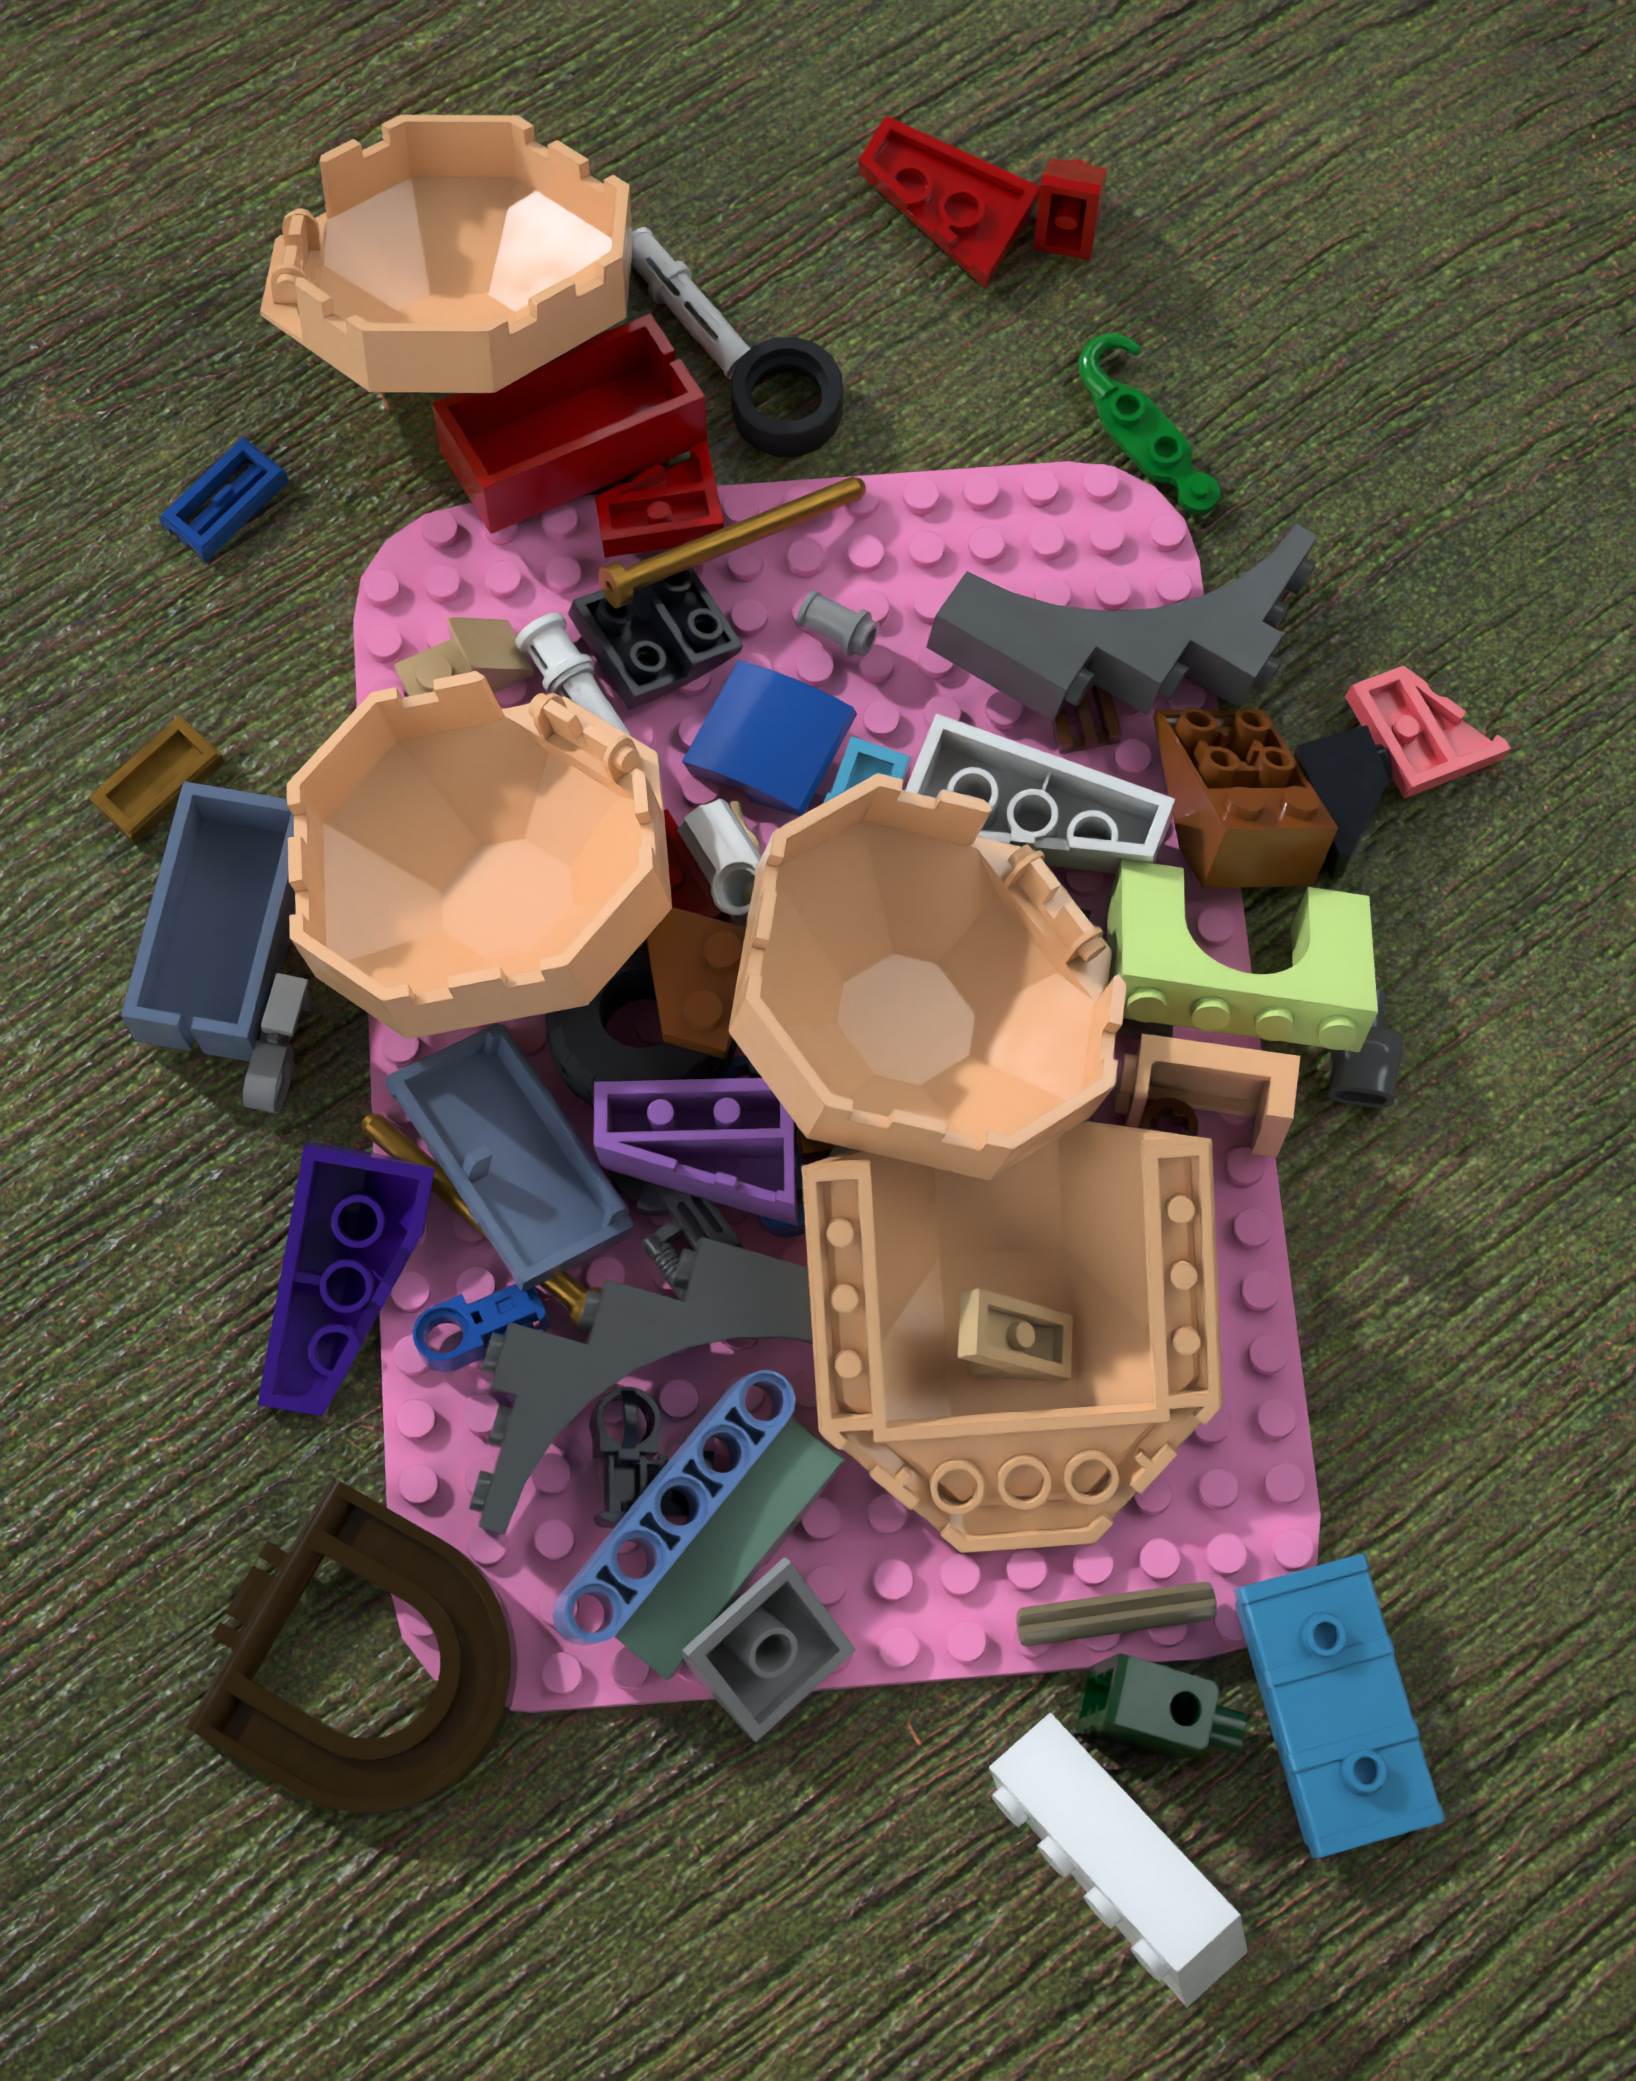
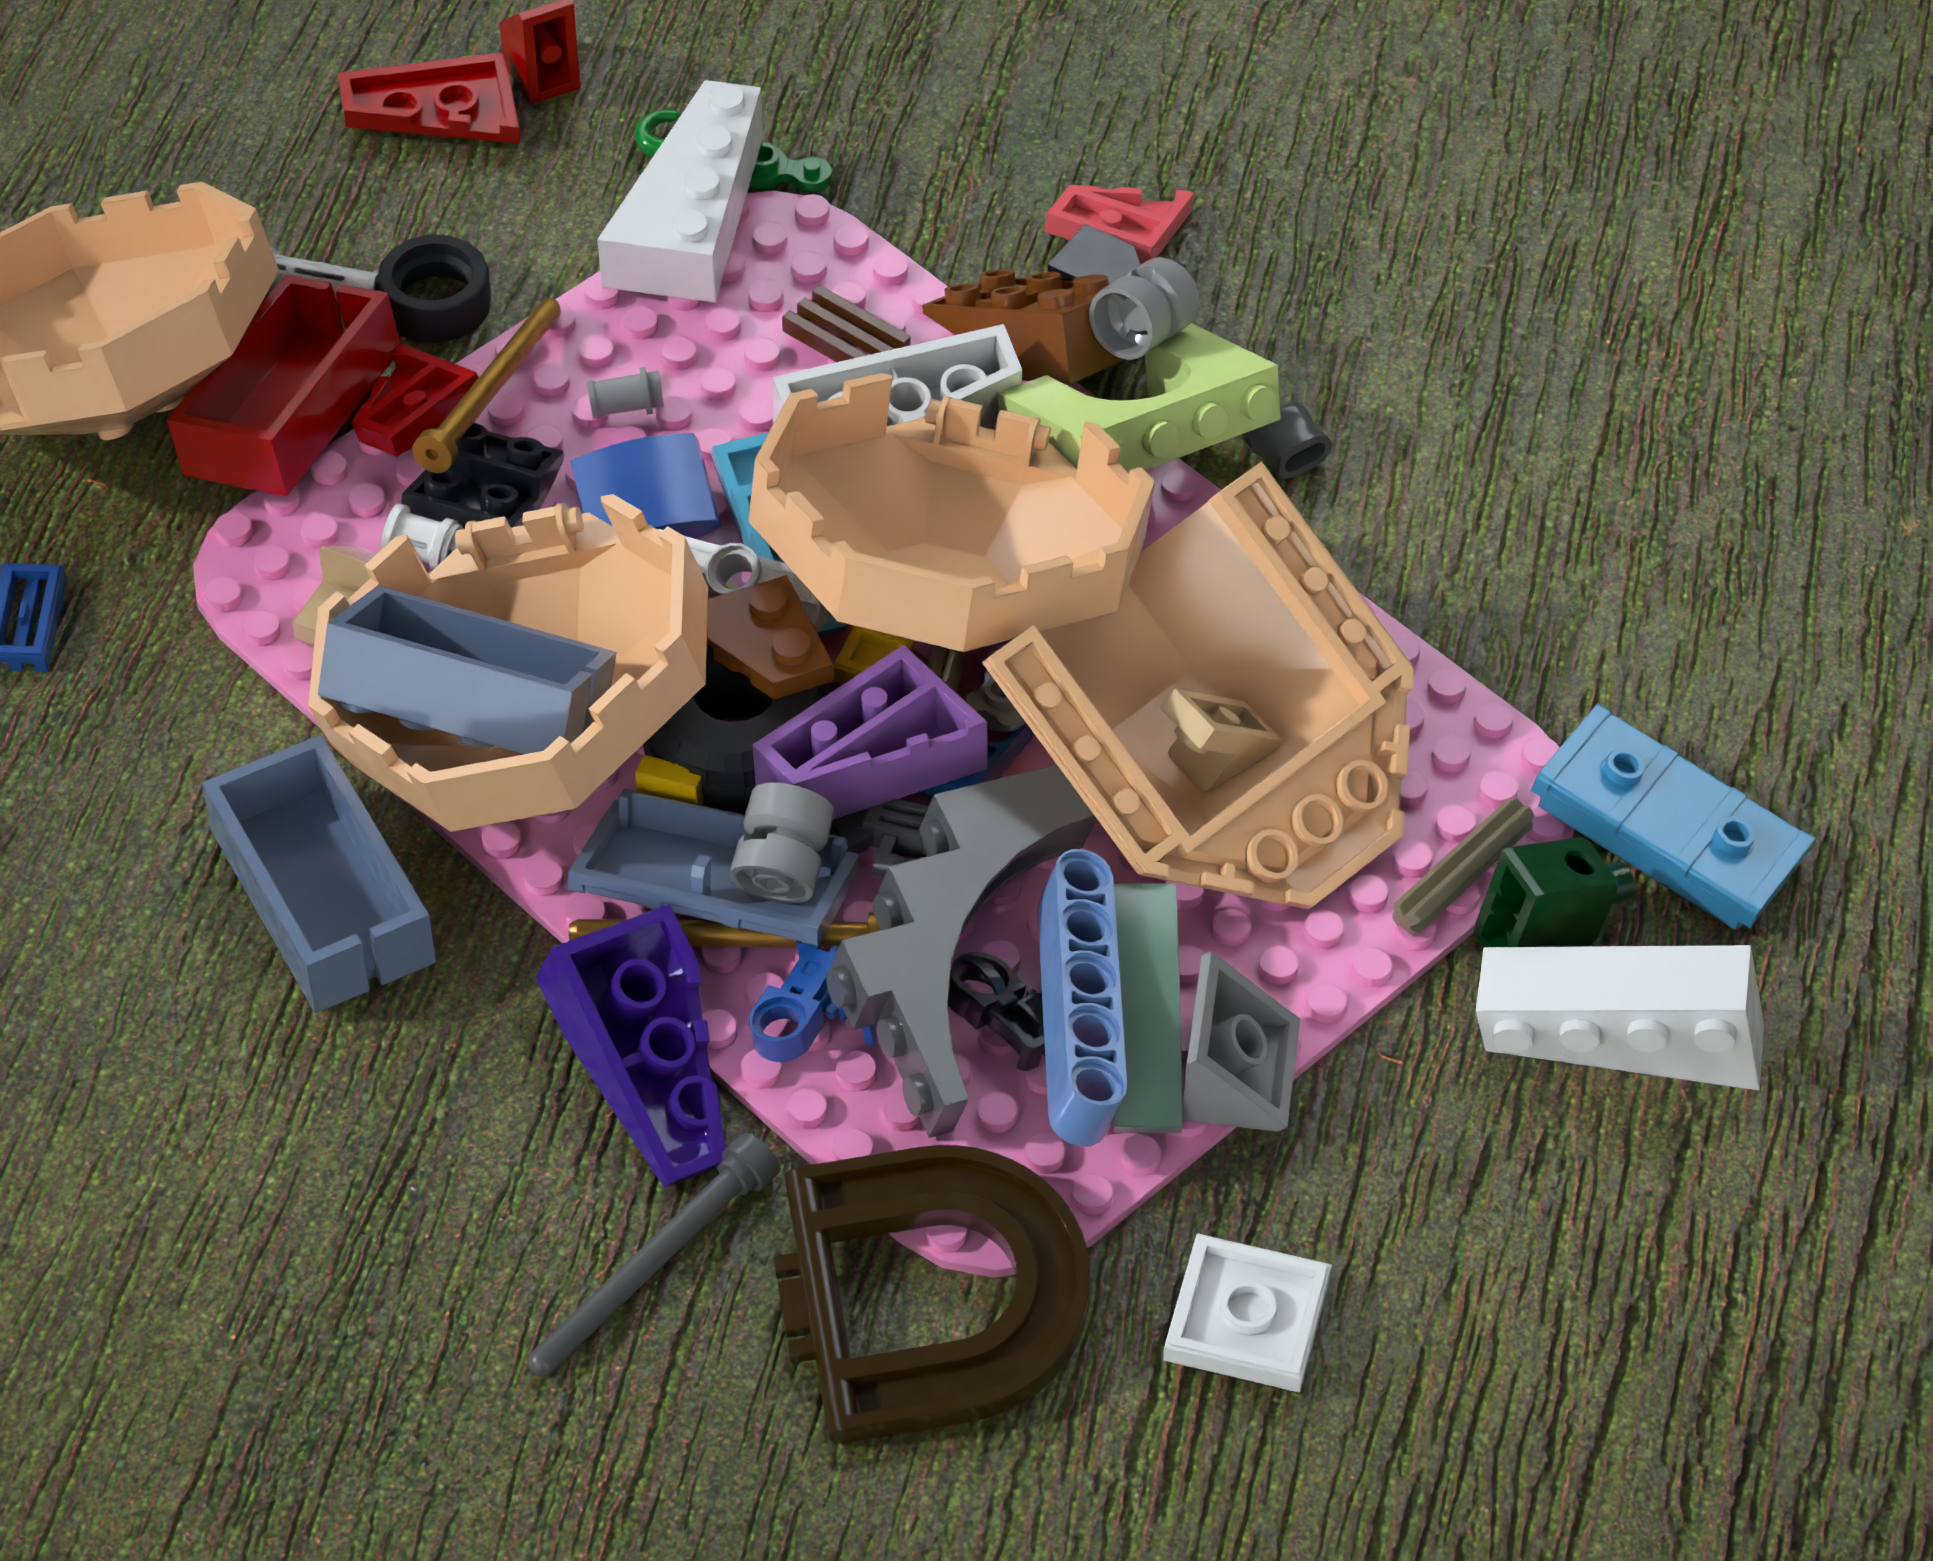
camera: 40 degrees left, 20 degrees down
pearl gold tile [89,715,225,845] -> none
light grey piece [243,973,312,1114] -> none
dark grey arch [926,524,1318,722] -> none
light nougat panel [1114,1033,1300,1158] -> none
none -> sand blue piece [317,585,617,755]
none -> dark grey piece [528,1132,781,1376]
none -> white wedge [597,80,764,303]
none -> yellow tile [635,755,706,807]
none -> light grey wheel [729,782,835,903]
none -> light grey wheel [1089,257,1200,360]
none -> white plate [1163,1233,1332,1393]

